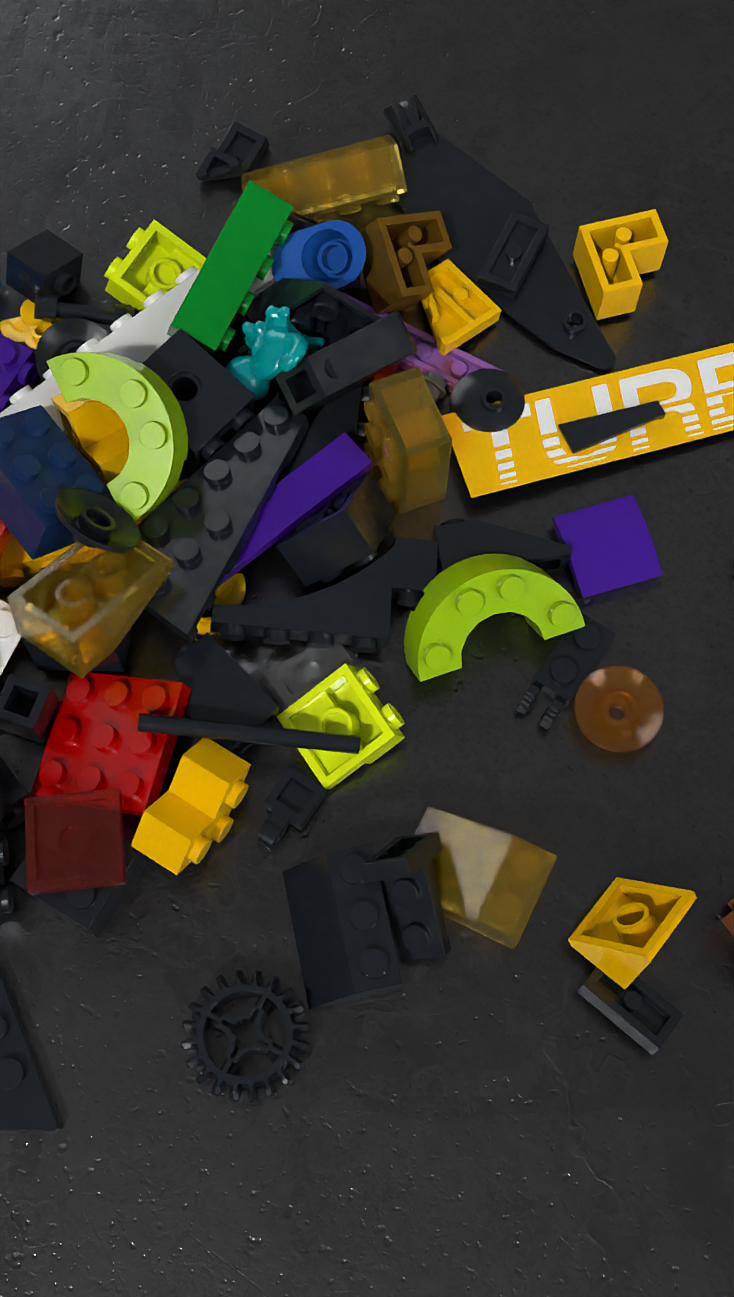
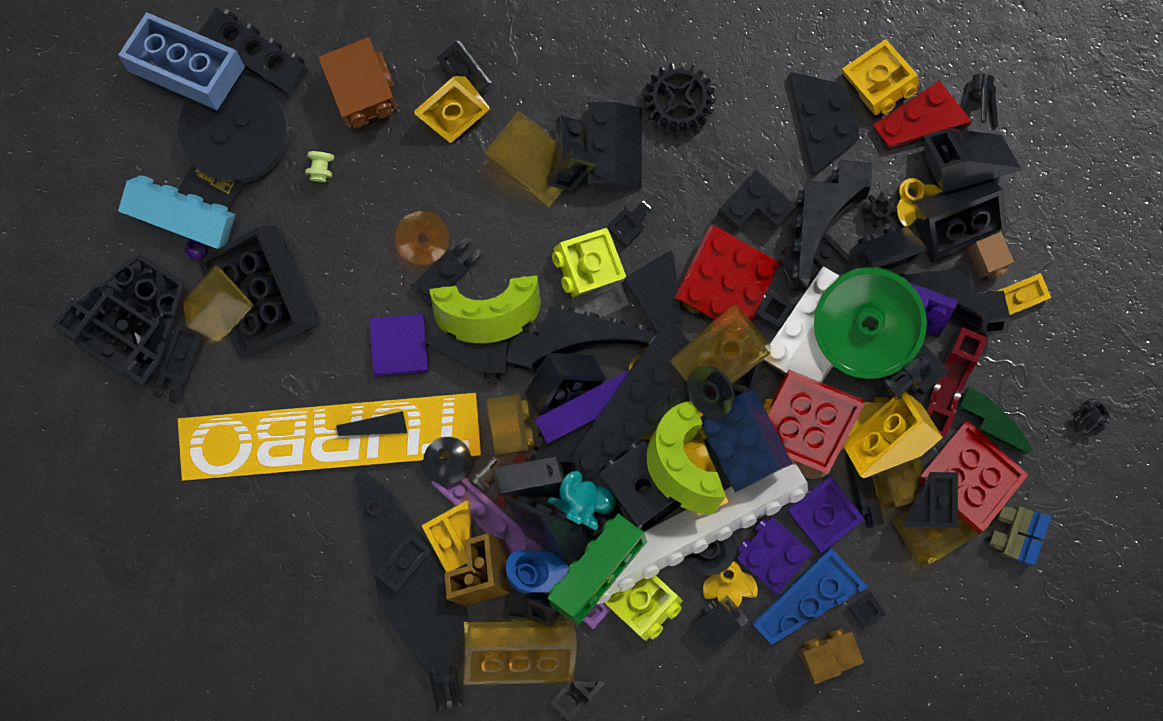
camera: 165 degrees left, 15 degrees up
clear red tile [24,788,127,895] -> none
black bar [34,294,135,325] -> none
yellow brick [131,738,251,875] -> none
black axle [137,713,361,754] -> none
yellow brick [573,209,669,320] -> none

